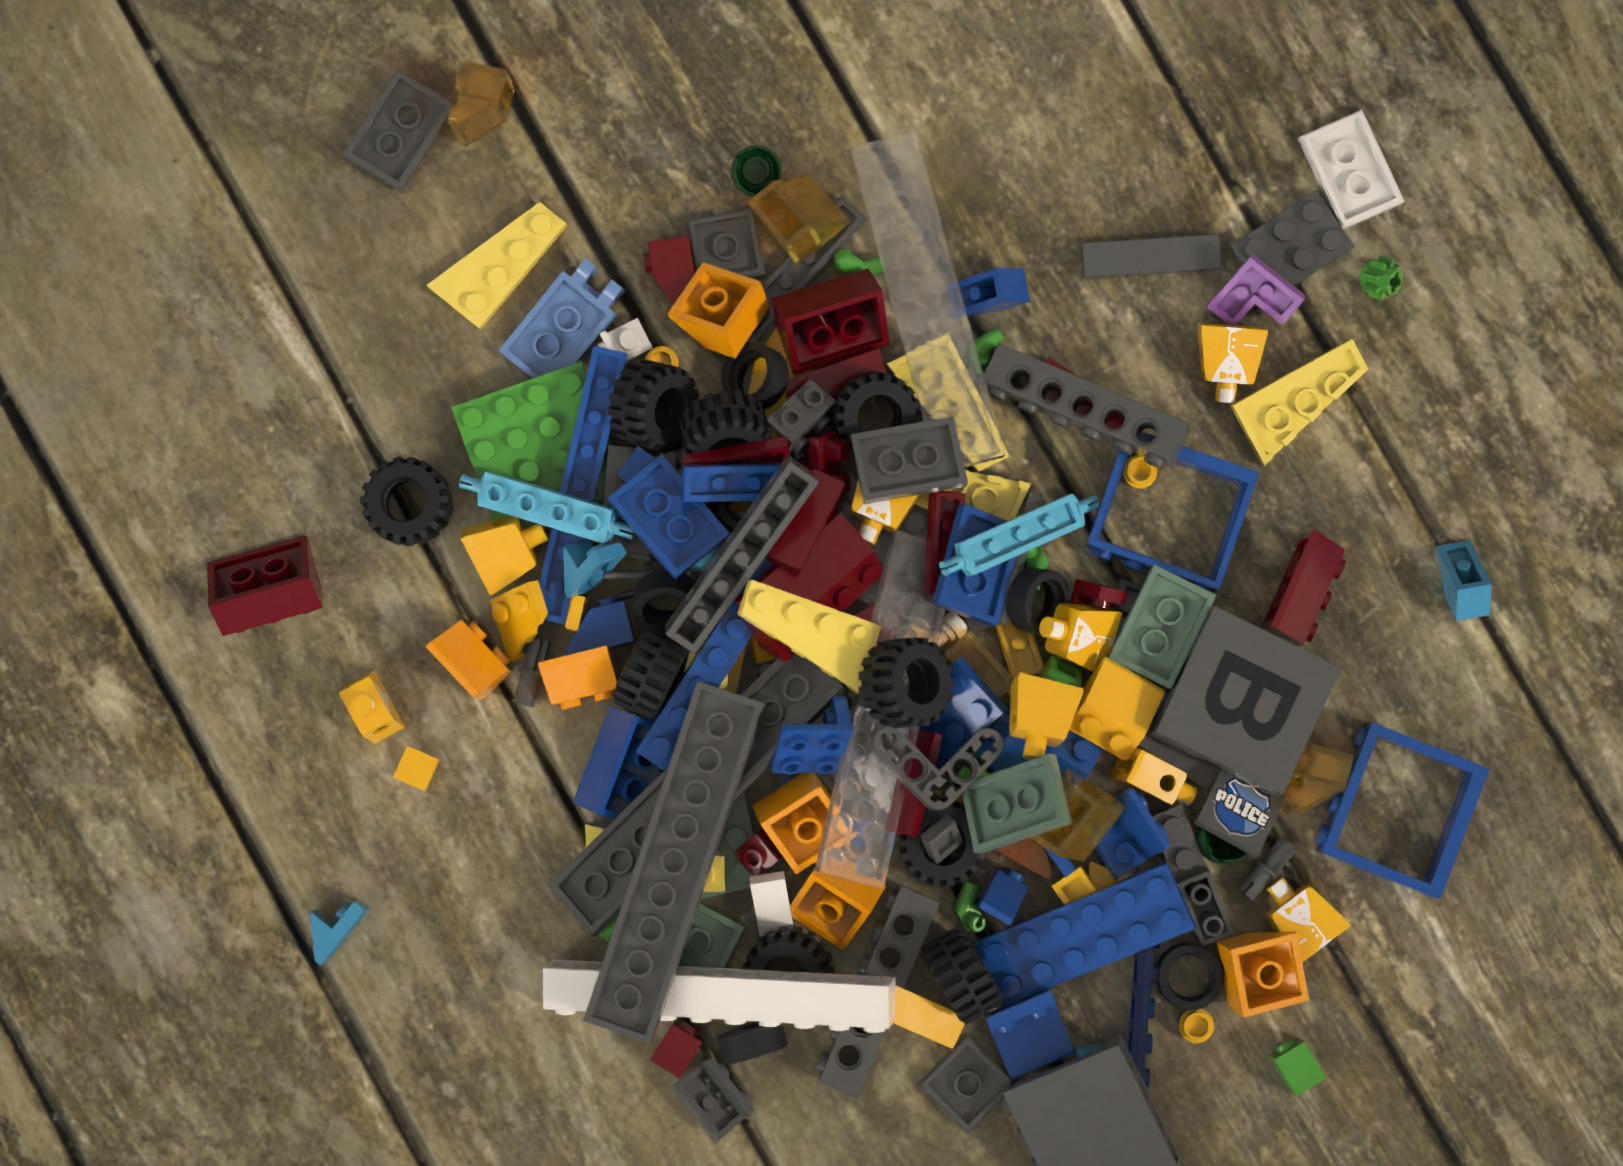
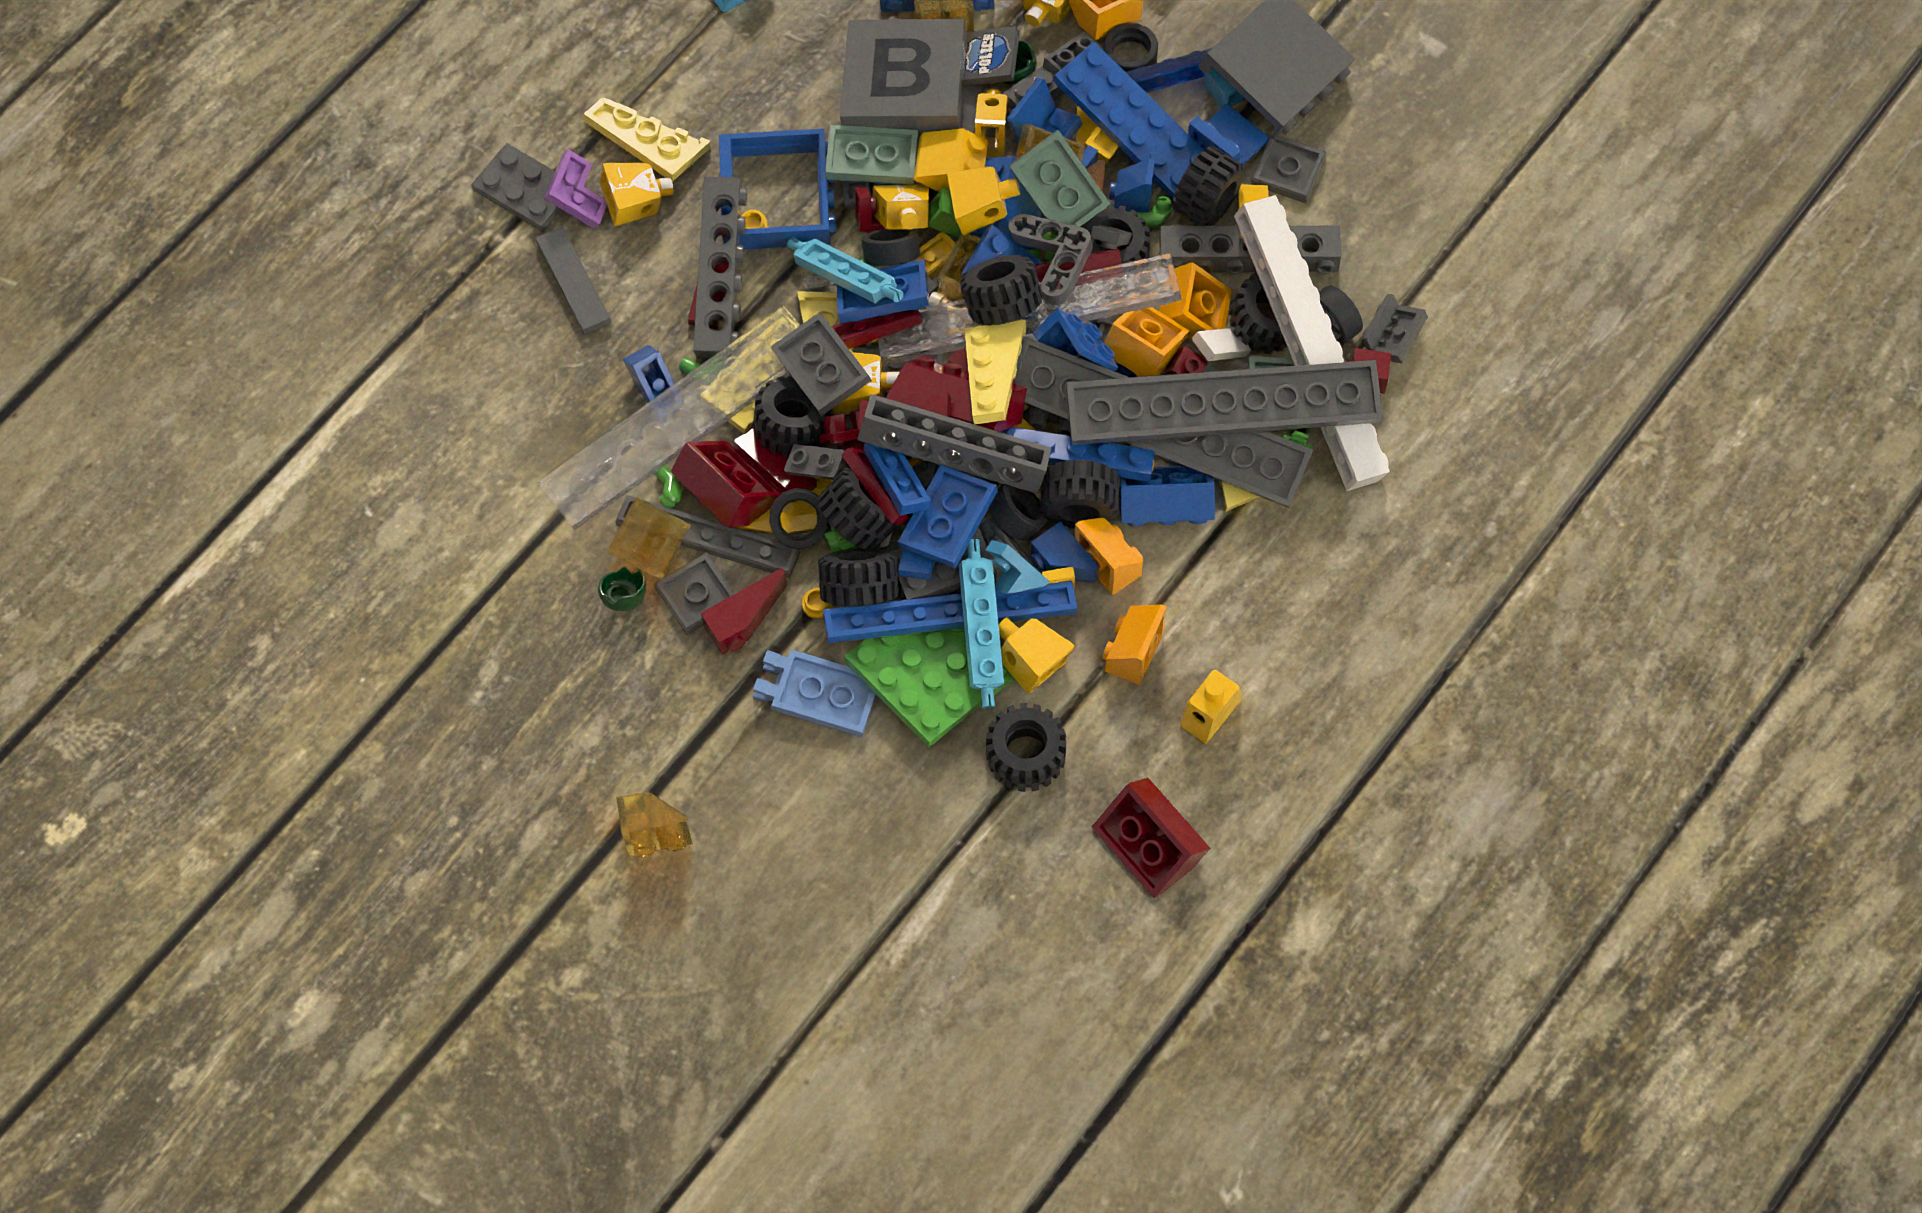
camera: 115 degrees left, 20 degrees down
dark azure slope [310,900,371,965] -> none
dark grey plate [343,69,457,193] -> none
yellow tile [393,746,440,791] -> none
light yellow wing [426,202,567,330] -> none
yellow wing [490,580,548,663] -> none
dark grey axle [512,637,550,708] -> none
white bracket [597,318,653,364] -> none
light orange slope [668,262,770,359] -> none
yellow plate [1178,1009,1214,1043] -> none
dark grey axle [1237,838,1297,902] -> none
dark red slope [1261,530,1346,647] -> none
white tile [1298,109,1405,230] -> none
bright green gear [1359,255,1403,301] -> none

